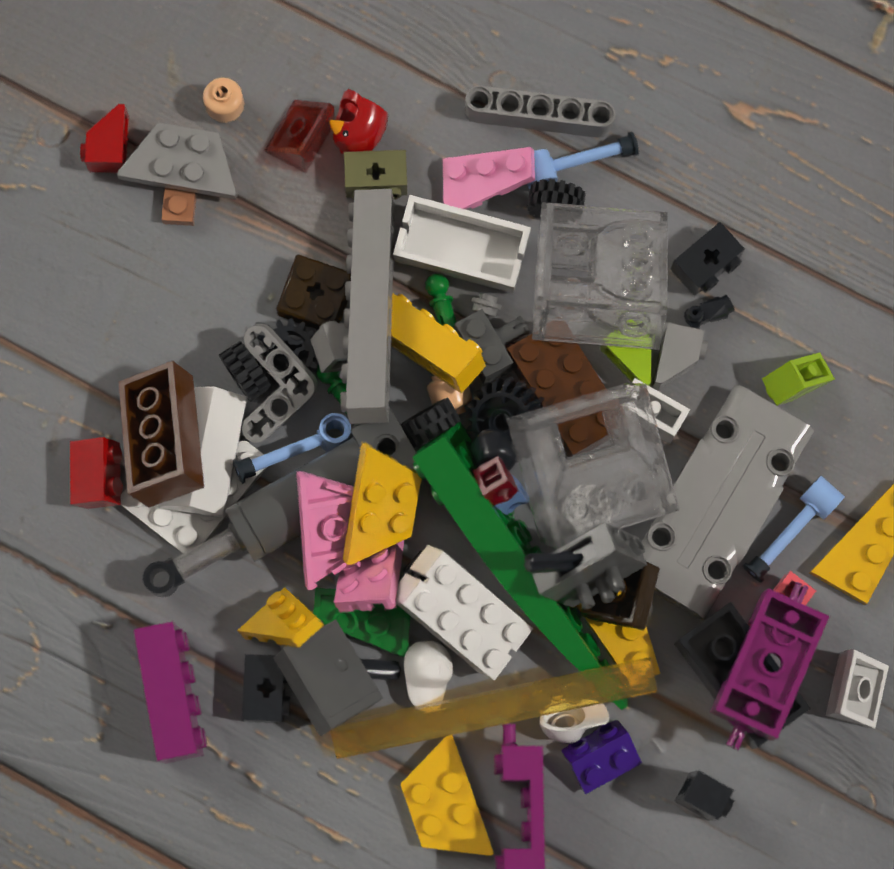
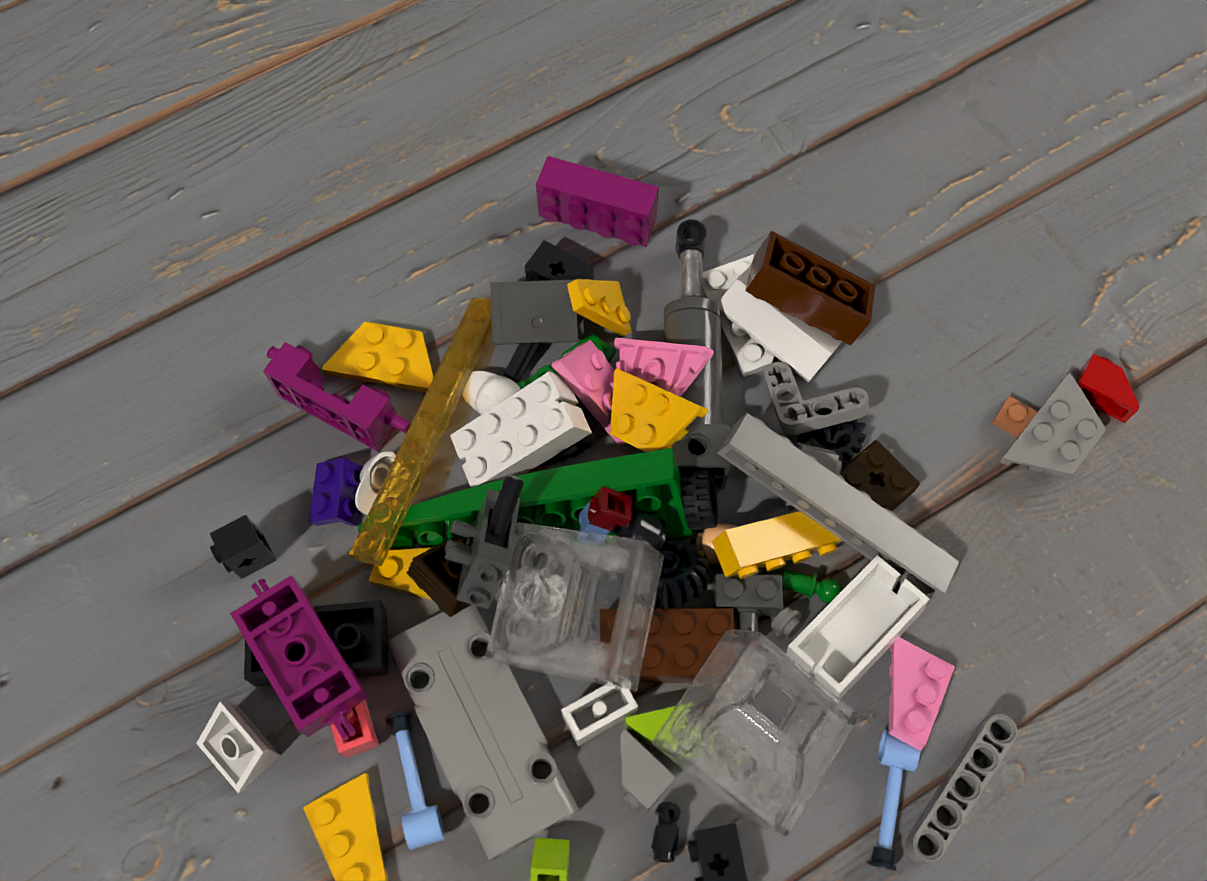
camera: 125 degrees right, 10 degrees down
red brick [70,437,123,509] -> none
light nougat head [203,77,245,123] -> none
black tyre [219,341,272,402] -> none
light blue piece [233,413,351,484] -> none
clear red slope [265,100,335,173] -> none
red piece [329,89,389,154] -> none
olive brick [344,150,407,200] -> none
black tyre [527,179,586,224] -> none

